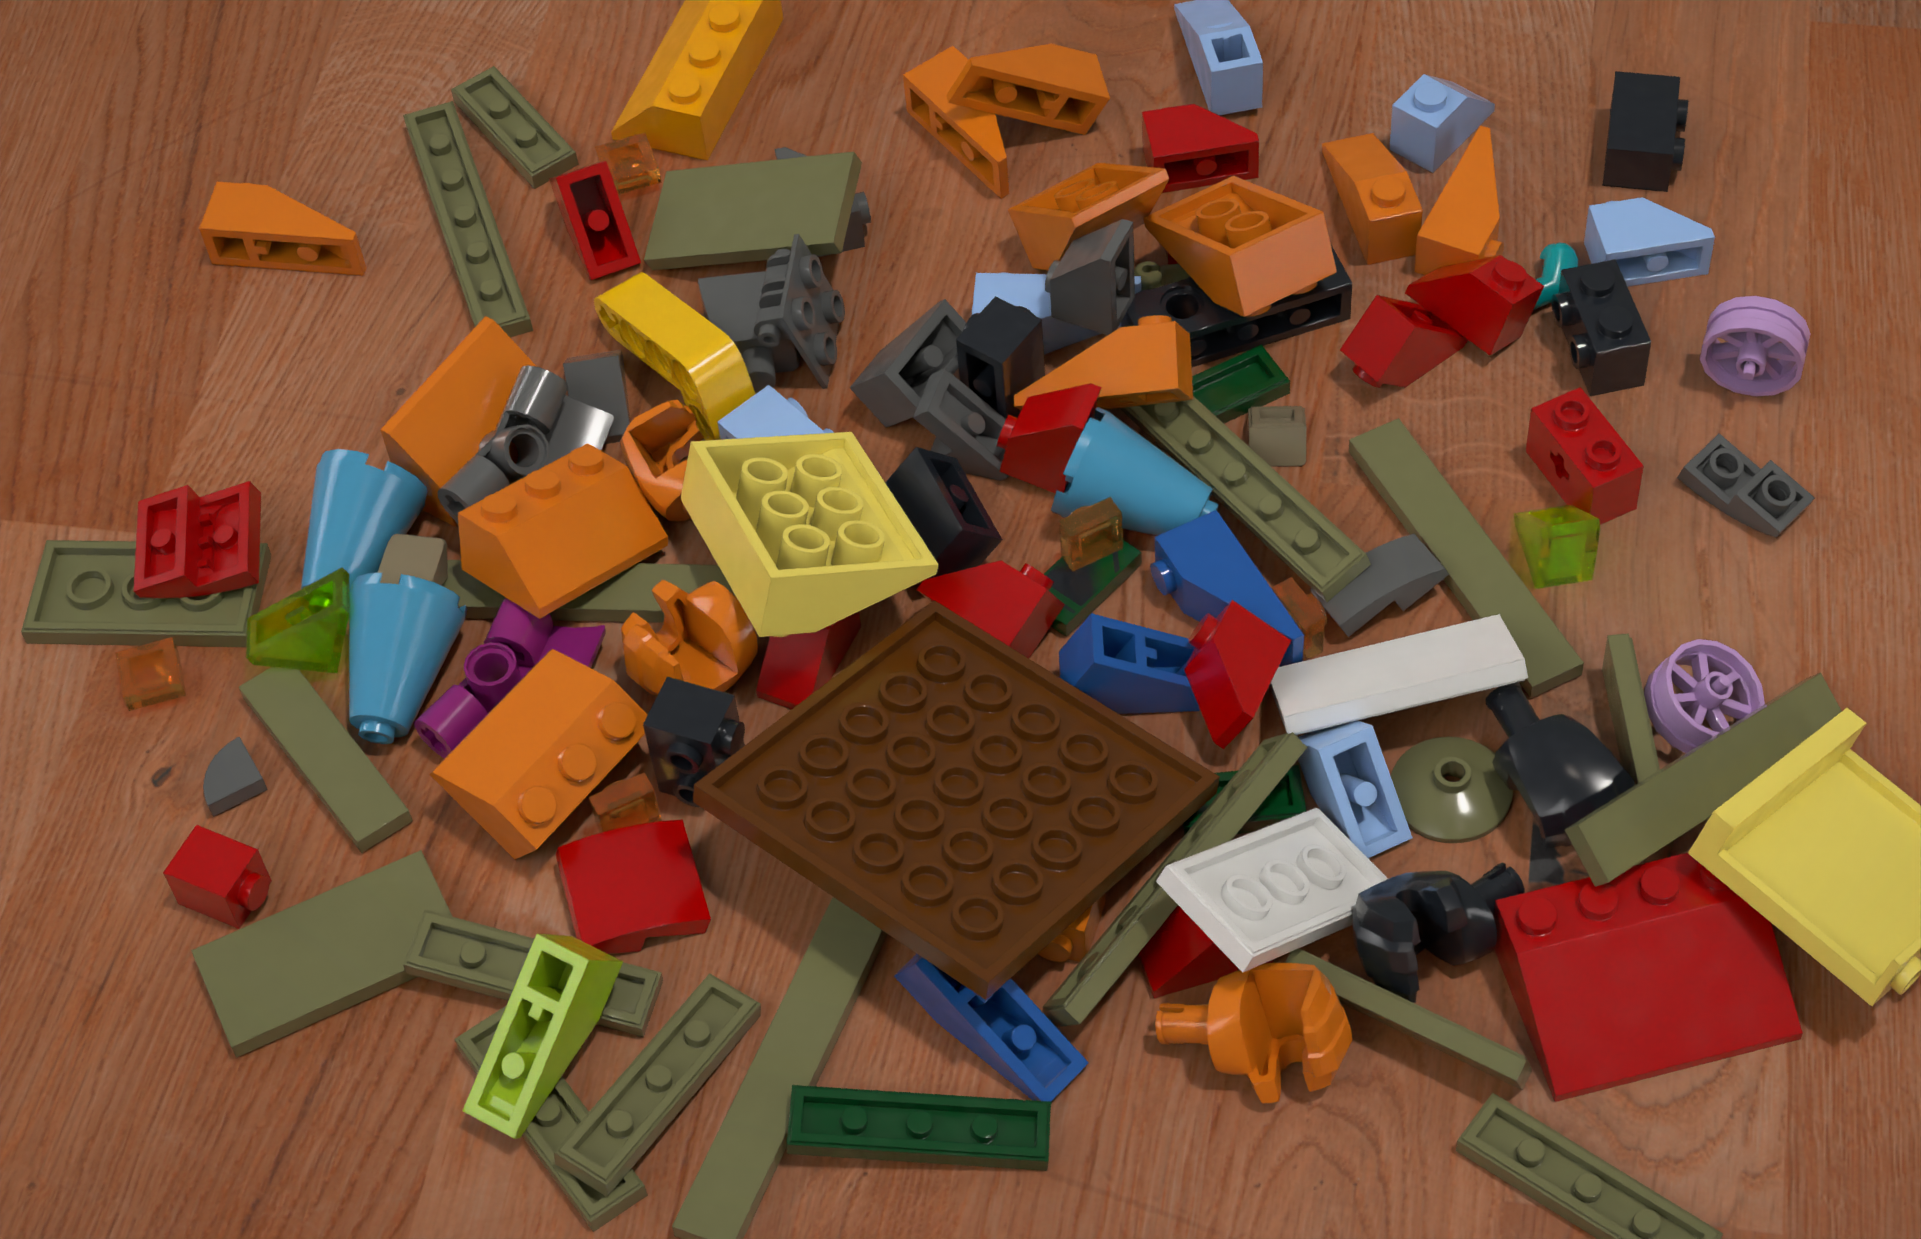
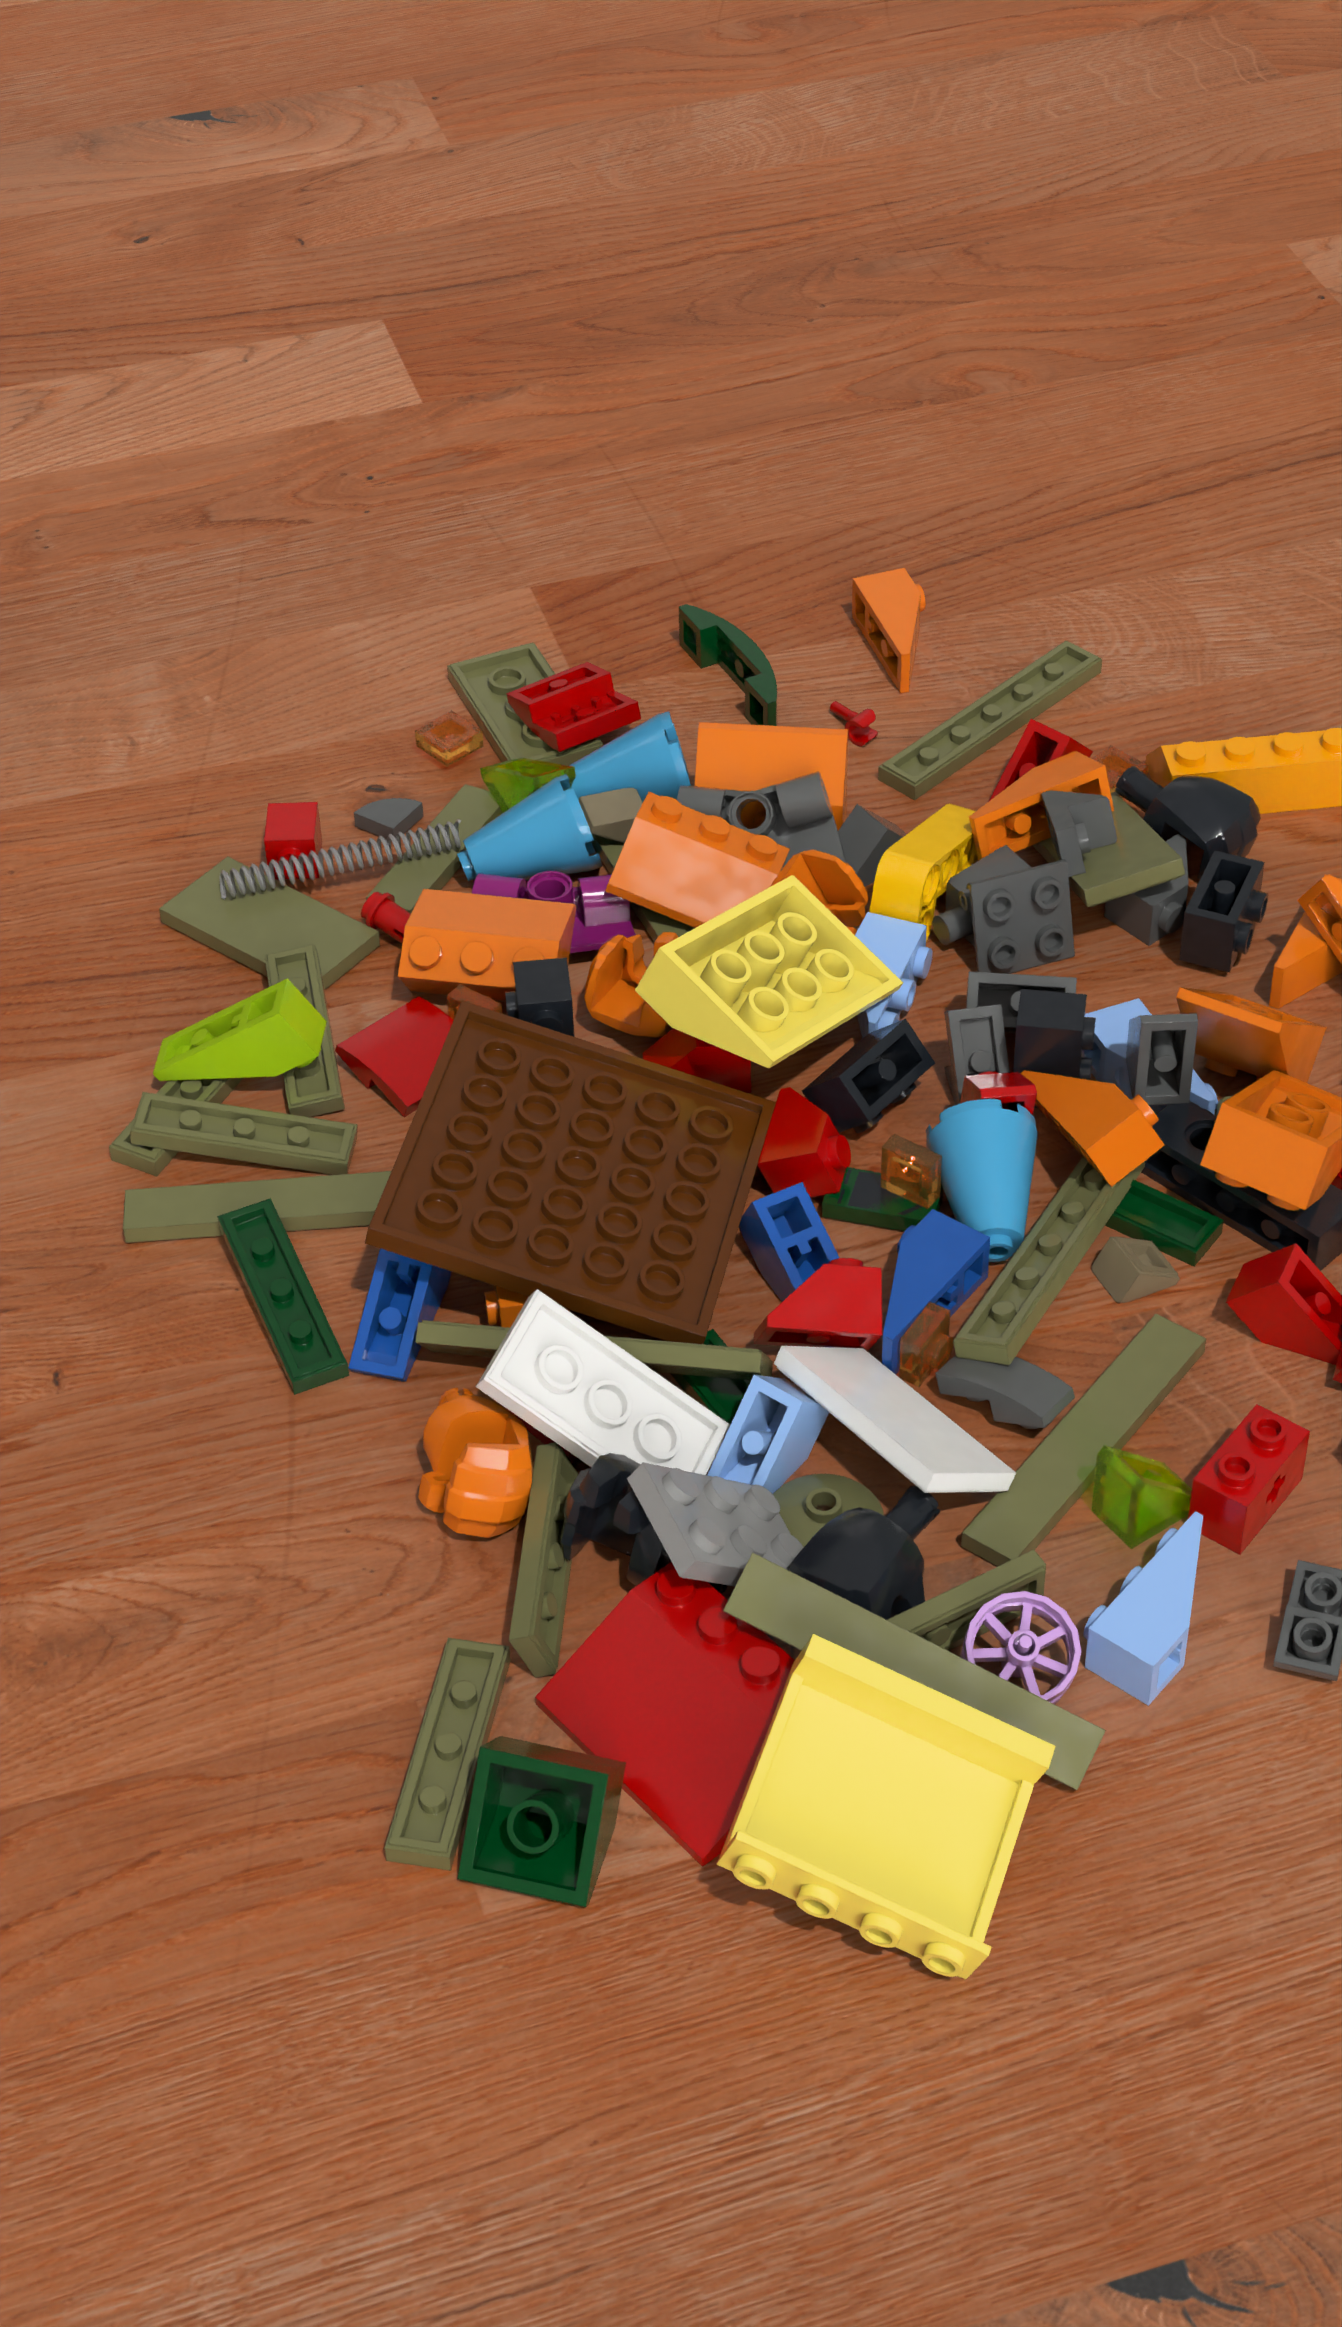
camera: 60 degrees right, 10 degrees down
olive tile [451,66,579,189] -> none
none -> light grey piece [219,819,461,900]
none -> red pin [361,892,411,943]
none -> dark green slope [457,1736,626,1907]
none -> light grey plate [627,1462,804,1586]
none -> dark green slope [679,604,777,726]
none -> red hand [830,701,878,746]
none -> orange slope [969,751,1114,861]
none -> dark grey slope [1041,790,1117,877]
none -> light blue slope [1083,1511,1203,1706]
none -> black piece [1115,766,1261,880]
none -> black brick [1179,850,1269,972]

